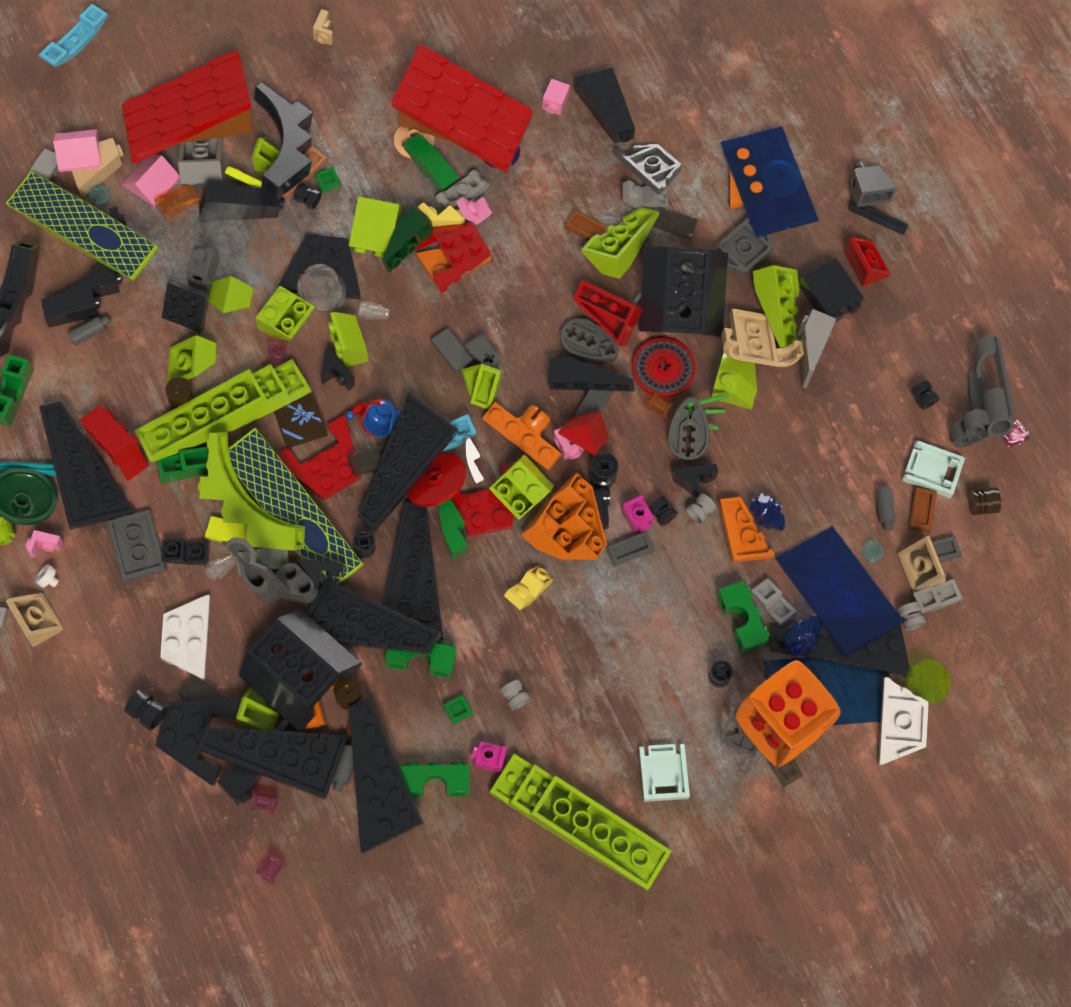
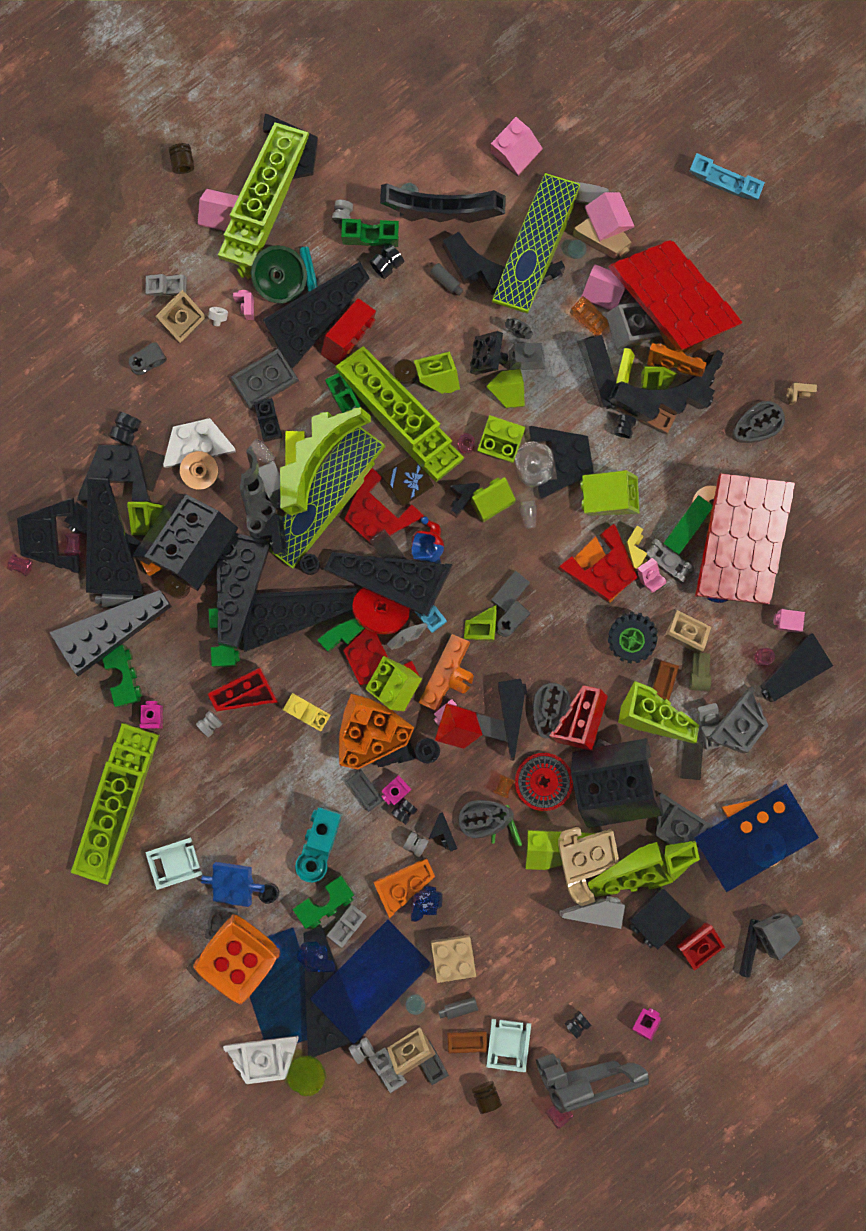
camera: 80 degrees right, 15 degrees up
green tile [314,167,341,193] -> none
dark green slope [382,207,434,273] -> none
green tile [443,694,473,725] -> none
none -> black wing [17,498,80,573]
none -> dark grey piece [129,342,167,375]
none -> light nougat dish [180,451,218,489]
none -> blue plate [201,862,265,907]
none -> red wedge [208,666,278,712]
none -> teal brick [295,807,343,883]
none -> black wheel [369,243,404,279]
none -> tan brick [431,935,476,983]
none -> dark grey gear [505,318,533,339]
none -> black wheel [608,612,658,664]
none -> dark pink brick [632,1008,662,1041]
none -> orange wing [647,343,706,377]
none -> tan slope [664,610,711,653]
none -> lime slope [664,841,700,881]
none -> olive piece [689,653,711,691]
none -> dark grey piece [732,401,785,443]
none -> clear pink bush [754,648,775,666]

